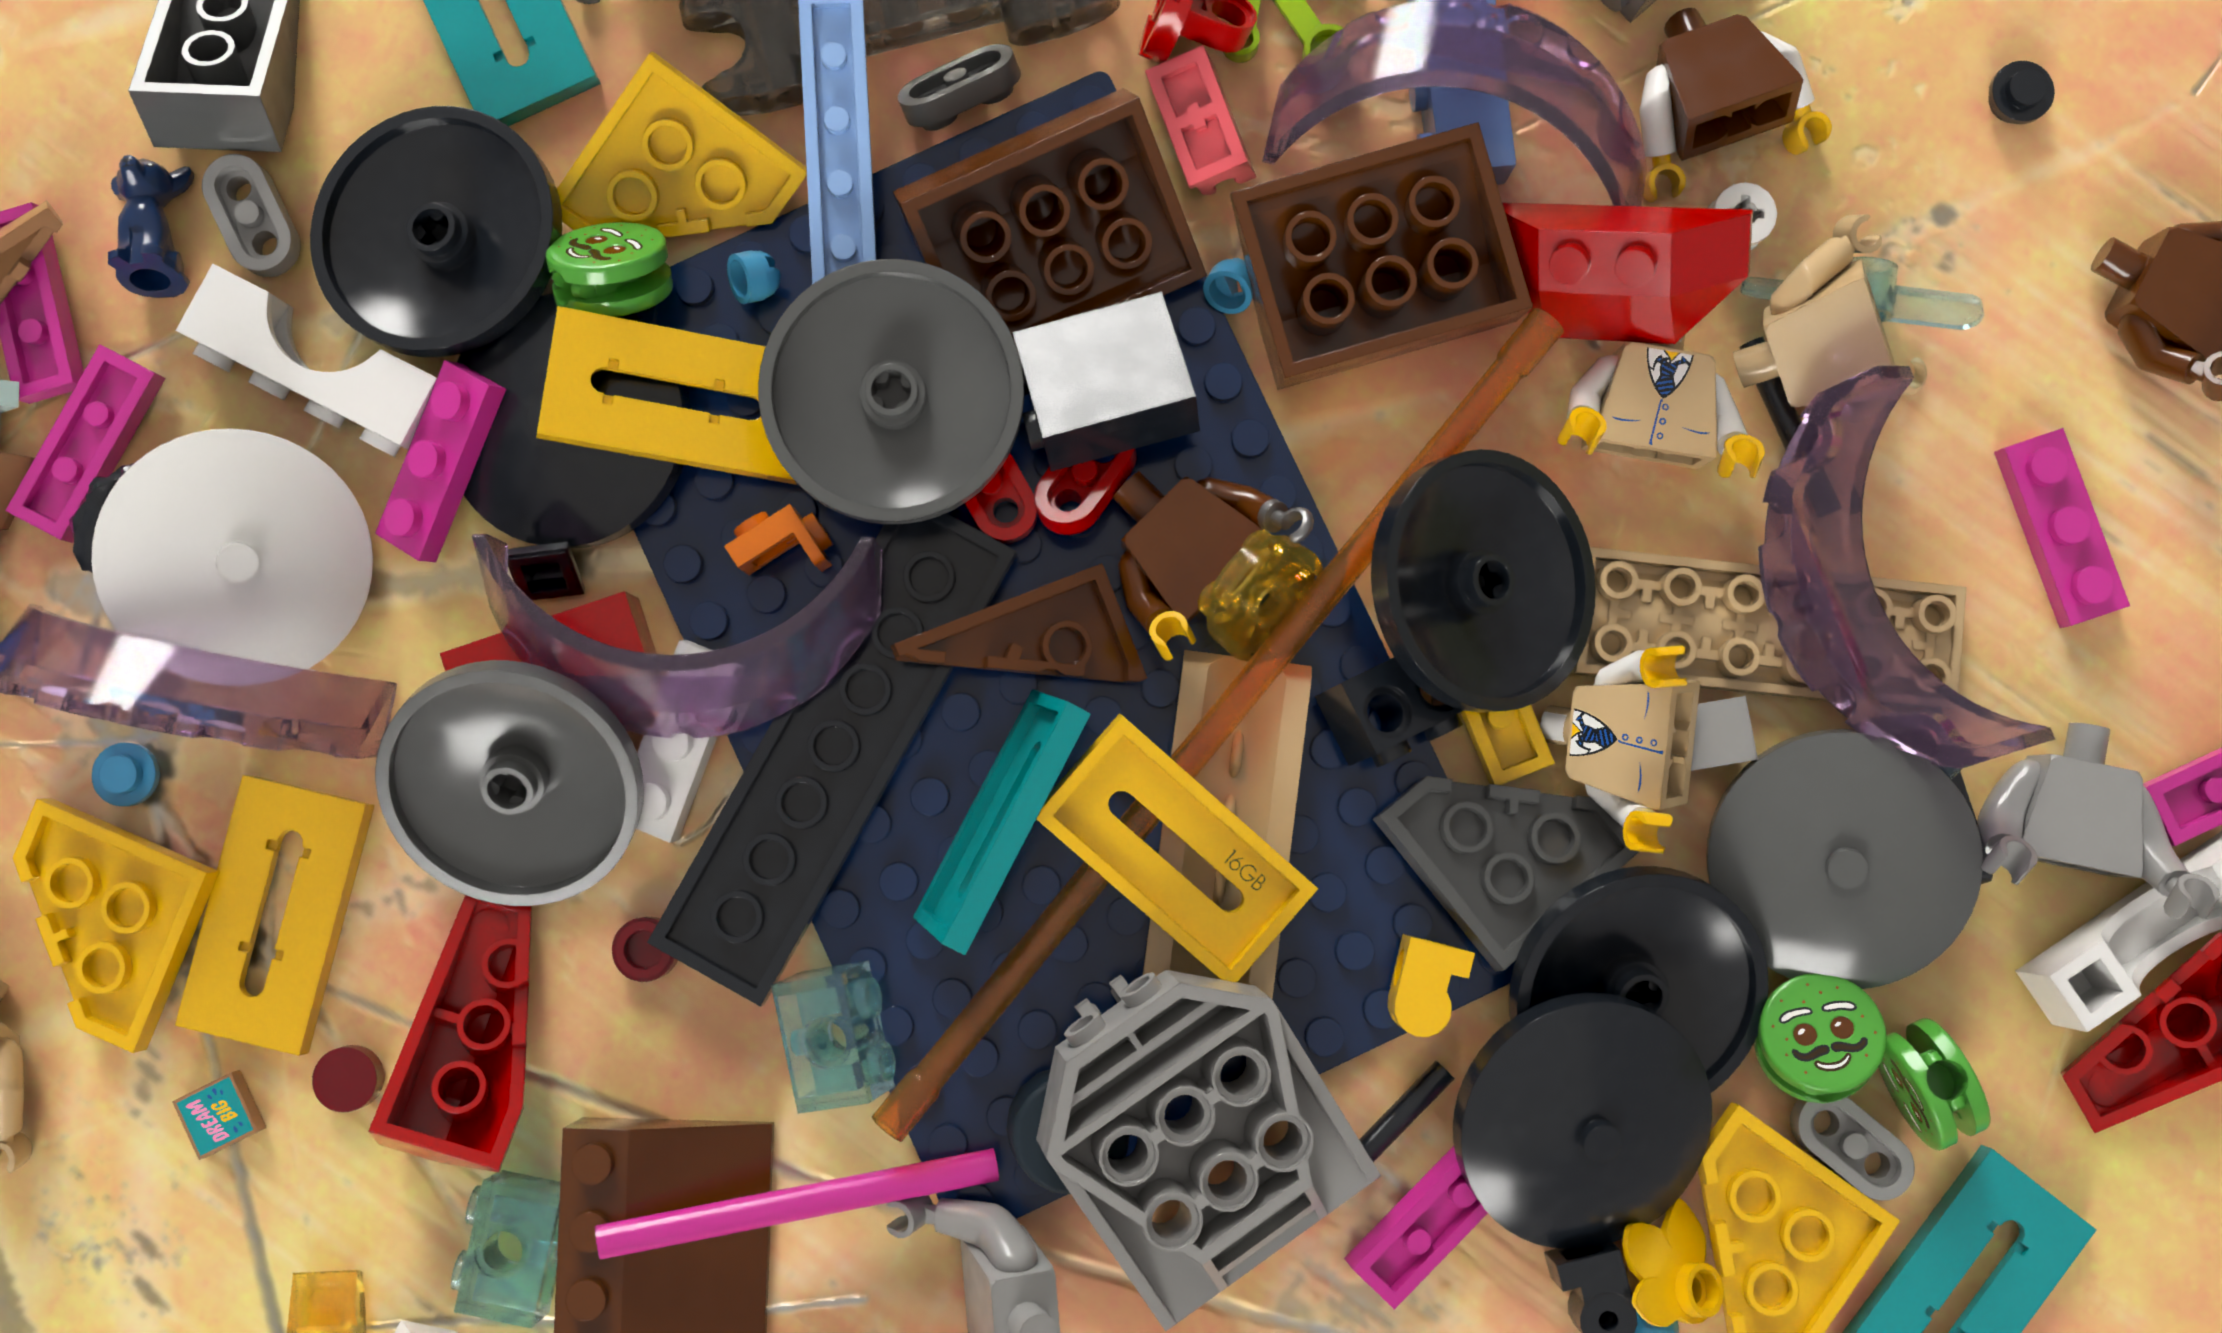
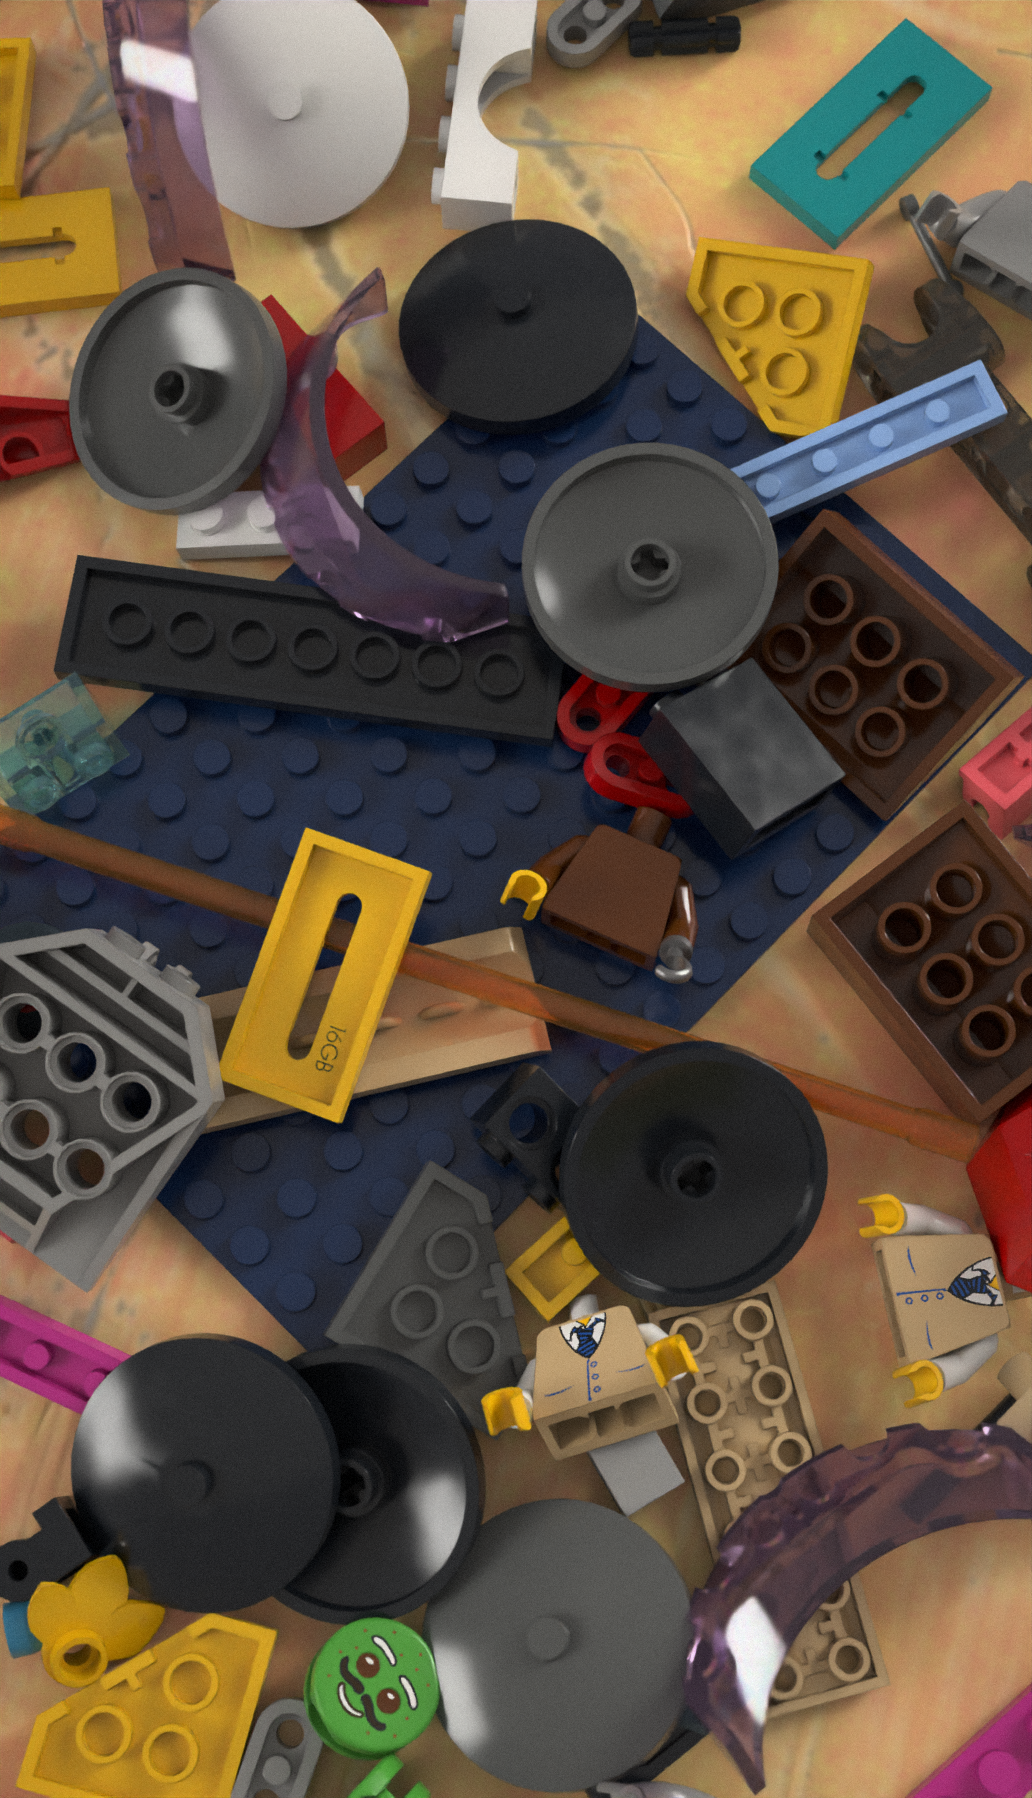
camera: 70 degrees right, 10 degrees down
dark azure plate [92,743,160,807] -> none
black dish [310,106,563,357] -> none
dark pink plate [375,360,506,562] -> none
black slope [504,542,585,602] -> none
yellow piece [536,306,796,485] -> none
bright green head [546,222,673,317] -> none
dark red tile [612,917,678,982] -> none
orange bracket [724,504,833,575] -> none
dark azure hinge [727,250,781,304] -> none
reddish brown wing [890,563,1147,683] -> none
dark grey plate [898,44,1021,131] -> none
teal piece [913,689,1091,955] -> none
clear yellow plate [1198,530,1323,661] -> none
dark azure hinge [1203,258,1253,314] -> none
black bar [1359,1061,1455,1162] -> none
yellow leg [1387,934,1475,1037] -> none
none -> black axle [628,15,741,57]

